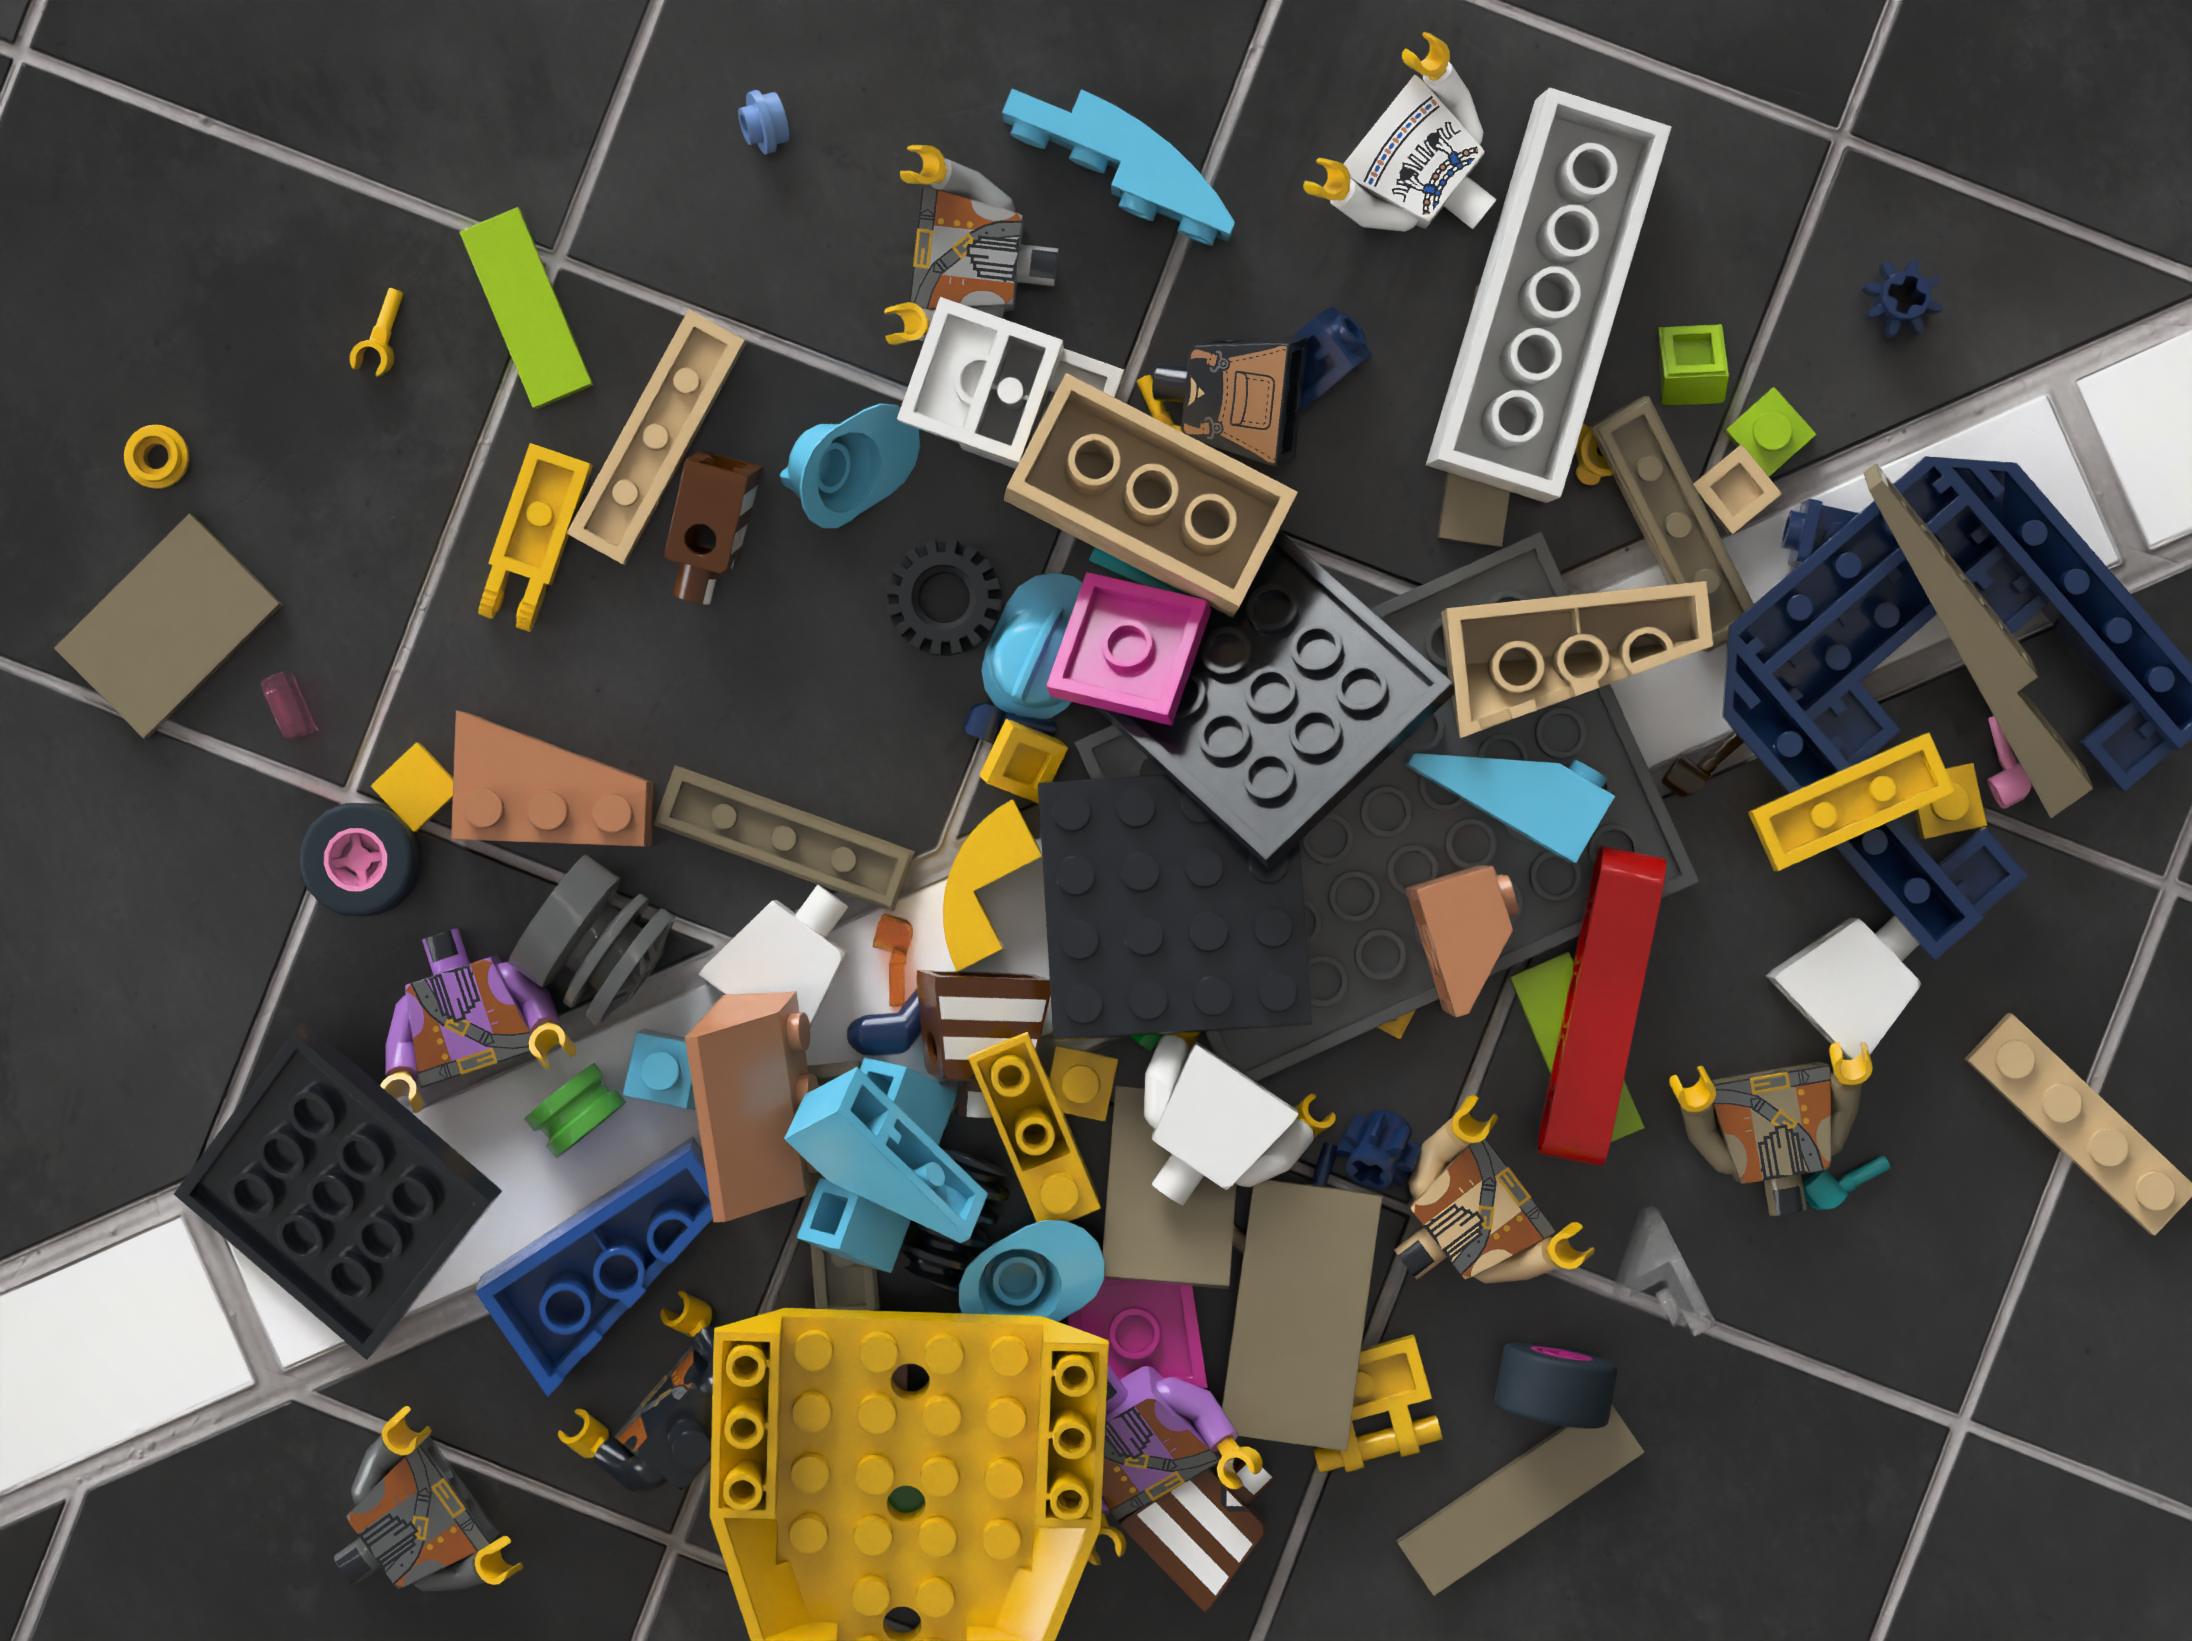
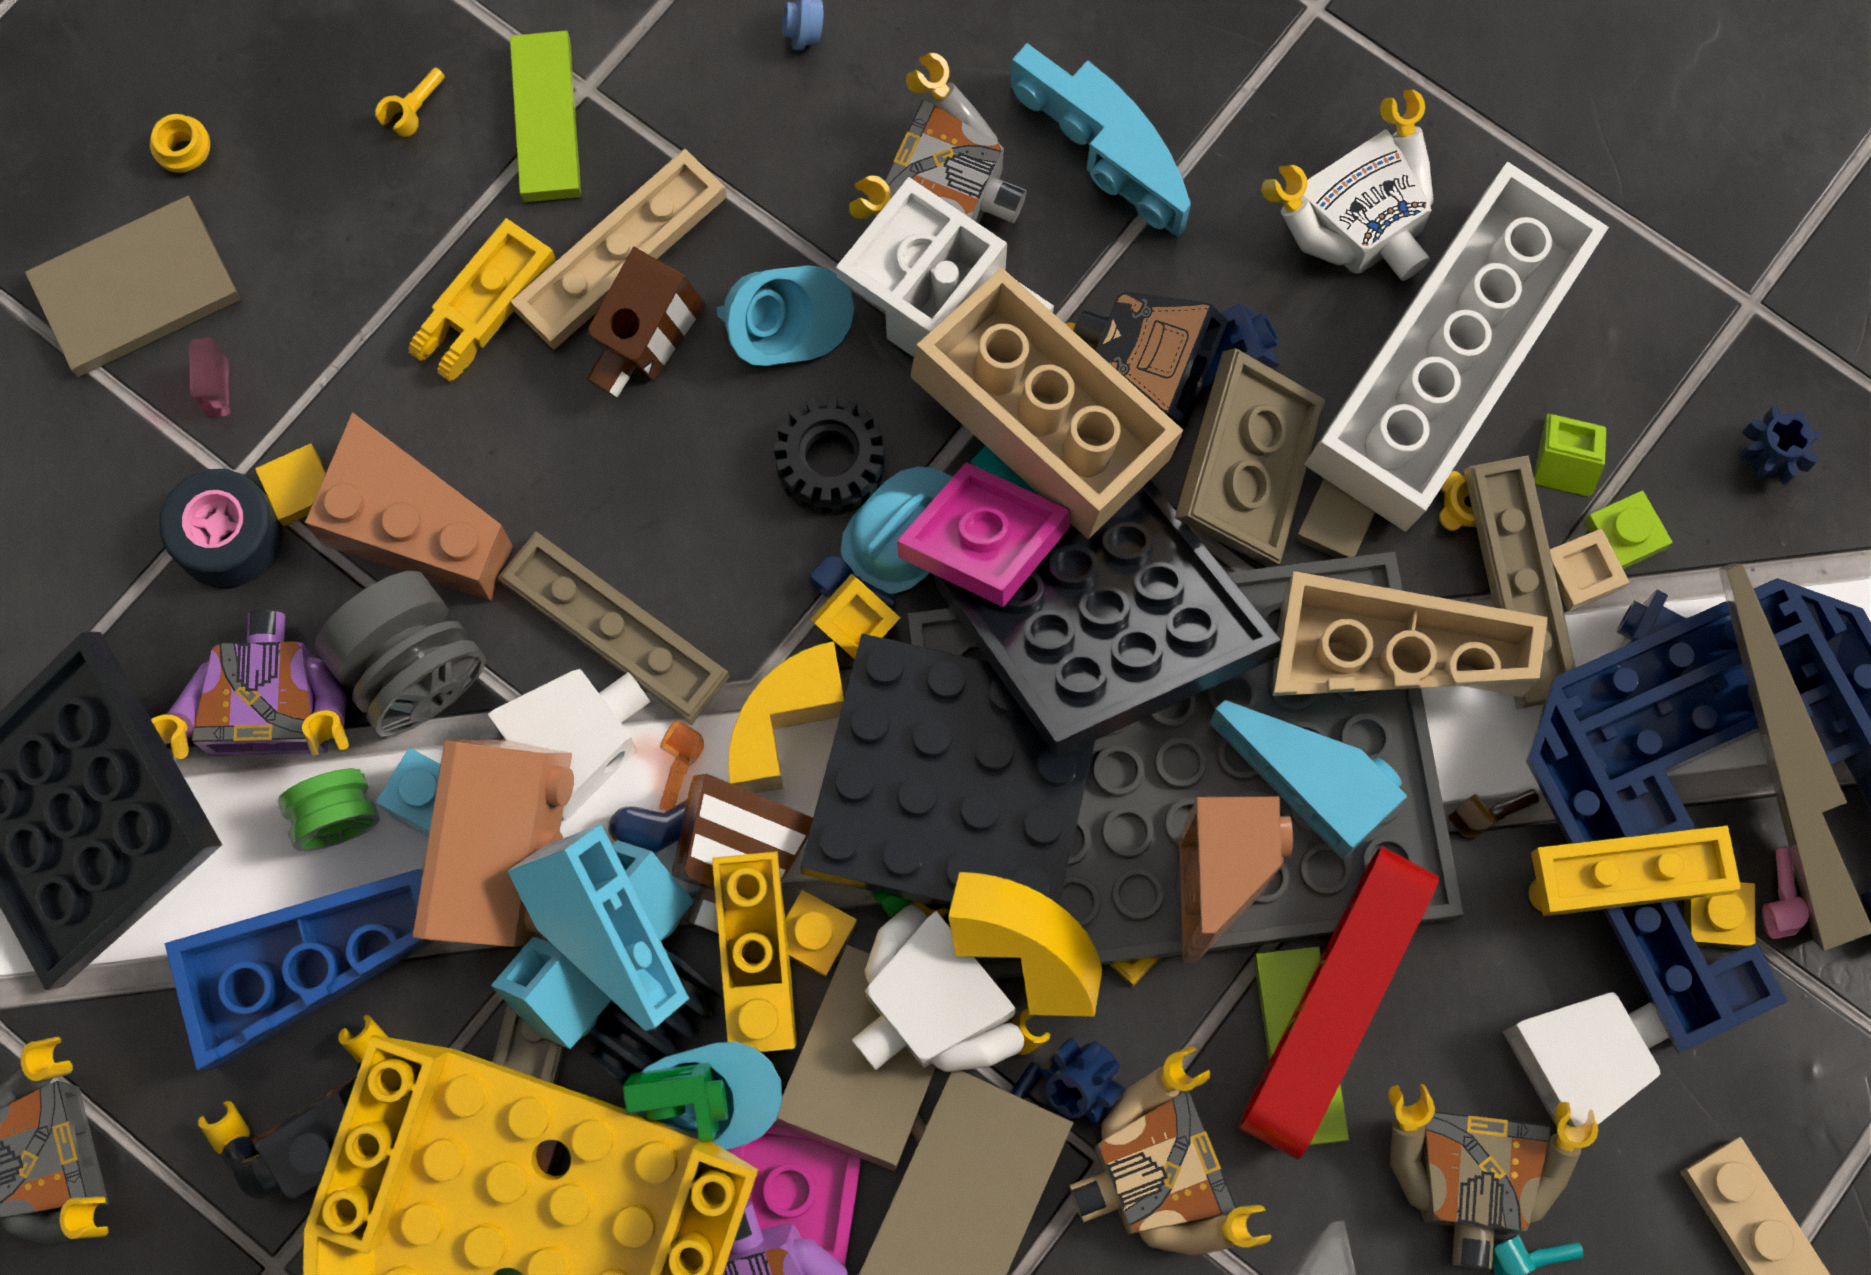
camera: 20 degrees right, 15 degrees down
none -> green bracket [623,1062,728,1142]
none -> yellow brick [948,872,1102,1017]
none -> dark tan tile [1175,348,1325,567]

